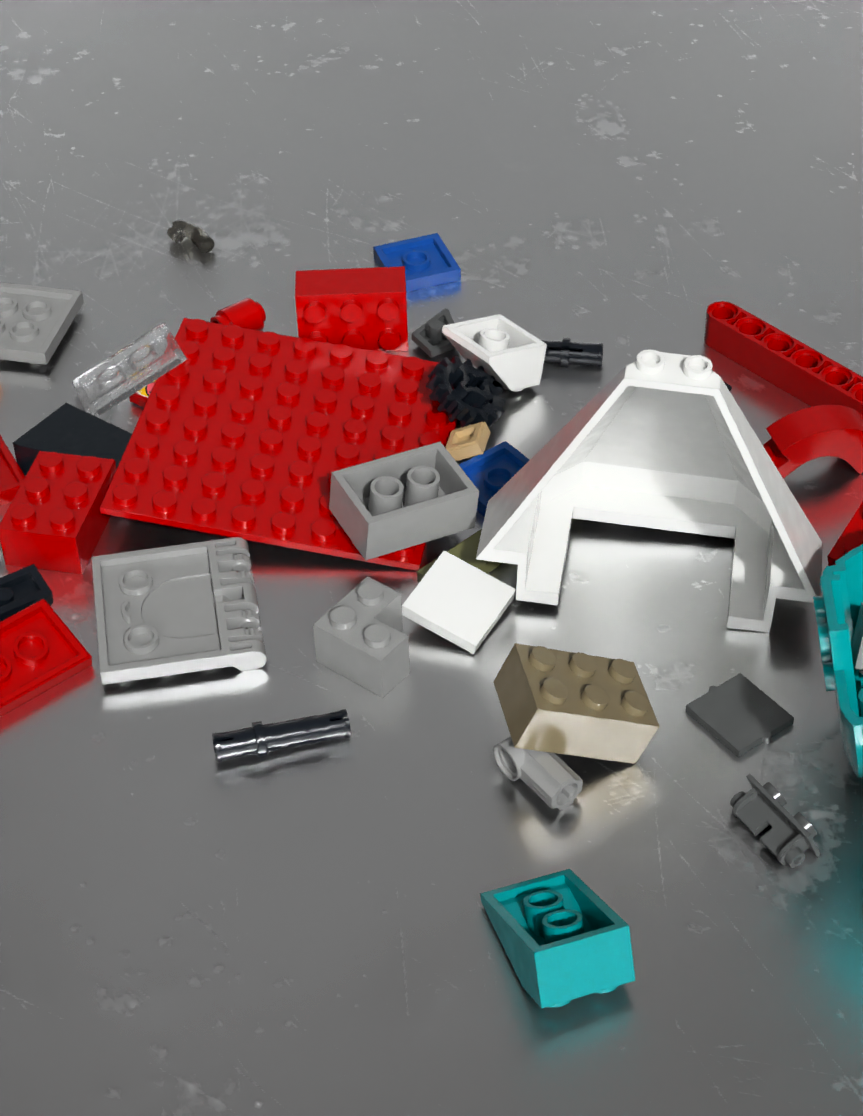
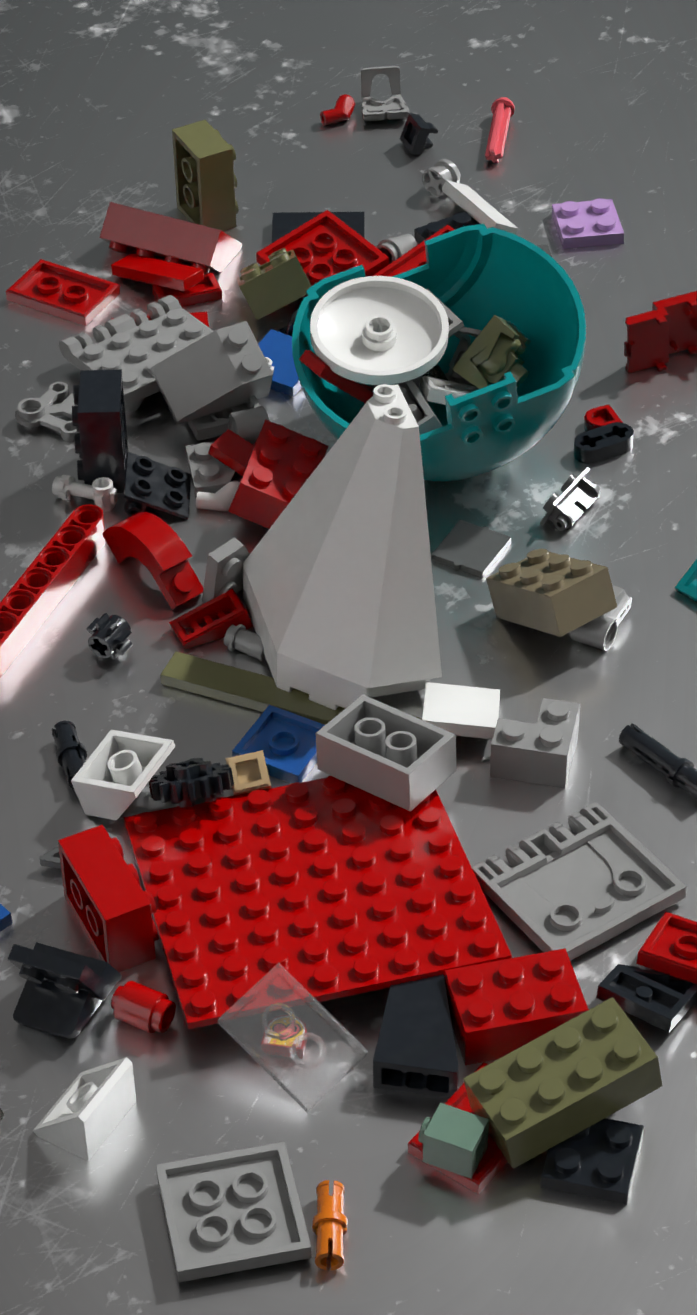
camera: 115 degrees left, 0 degrees up
none -> black piece [8,942,122,1039]
none -> white slope [33,1057,136,1161]

